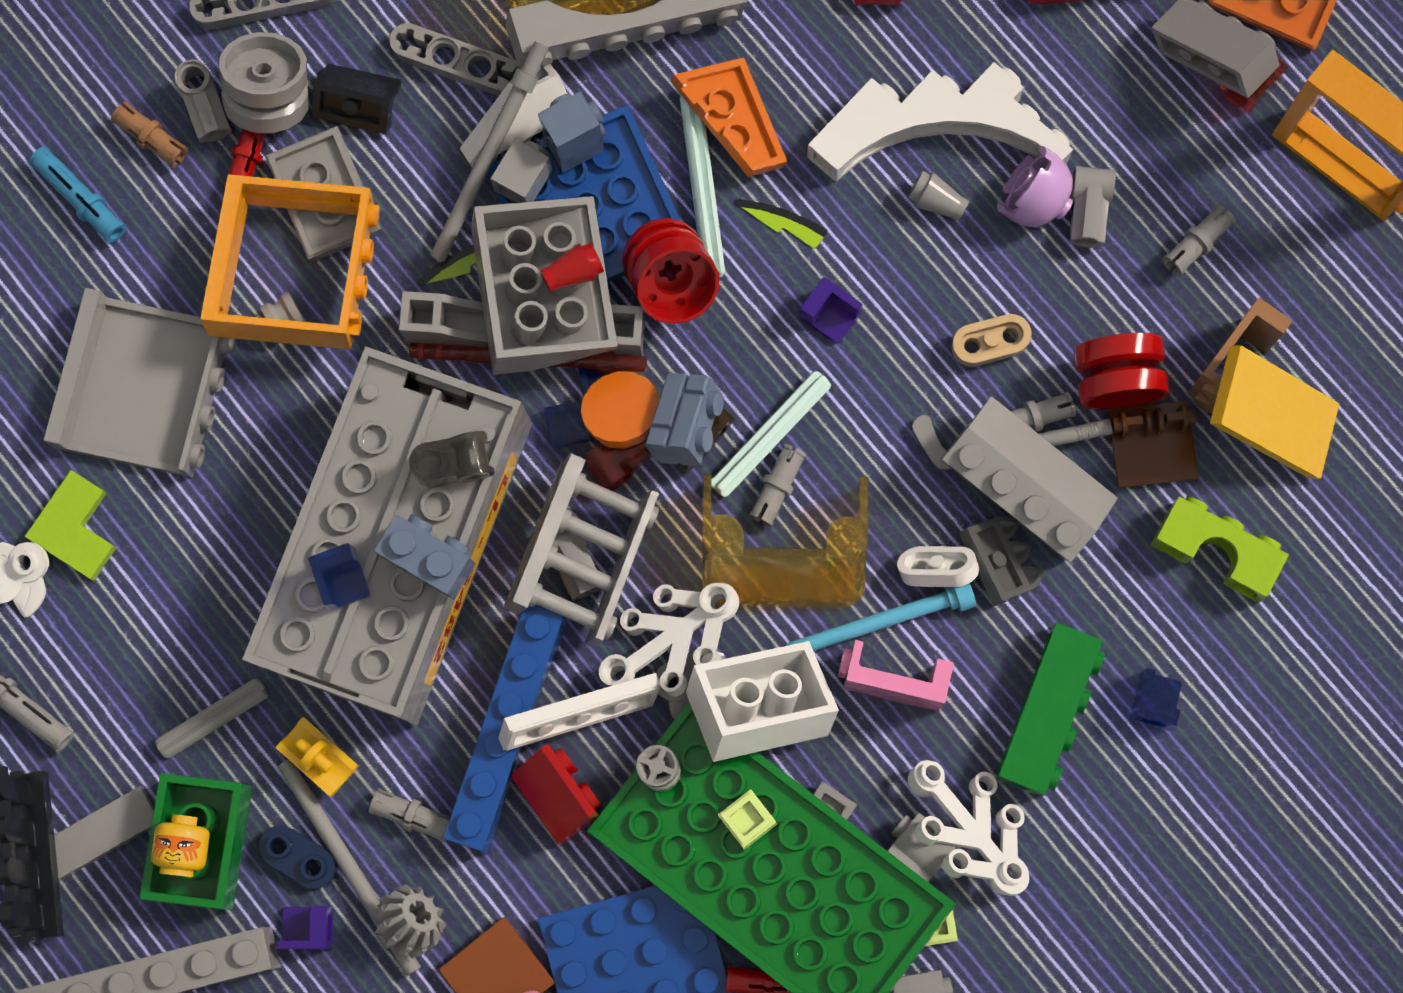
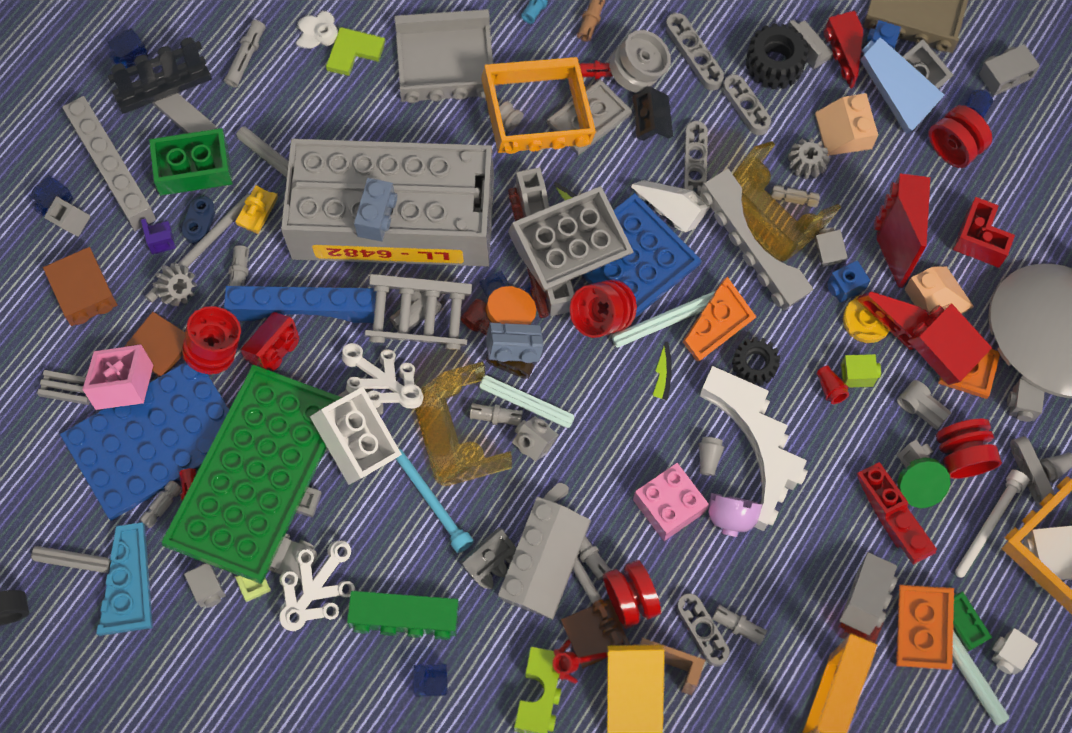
camera: 65 degrees right, 10 degrees down
yellow head [151,814,210,877] -> none
light grey piece [174,59,232,143] -> none
clear blue panel [308,543,371,611] -> none
clear smoke piece [409,431,495,487] -> none
light grey bar [430,41,549,262] -> none
light grey brick [490,139,553,203] -> none
white tile [498,673,661,751] -> none
sand blue brick [538,91,606,173] -> none
red cone [540,242,604,293] -> none
light grey wheel [636,745,682,792] -> none
yellowish green tile [718,789,777,850] -> none
dark purple panel [799,277,863,344] -> none
bright pink panel [837,640,954,711] -> none
white plate [897,546,979,587] -> none
tan plate [951,314,1032,367] -> none
light grey piece [1069,166,1116,248] -> none
none -> red wheel [182,306,241,374]
none -> light grey brick [512,416,559,462]
none -> red plant [553,640,608,684]
none -> bright pink brick [633,463,709,541]
none -> light grey beam [677,594,730,667]
none -> black tyre [732,337,780,386]

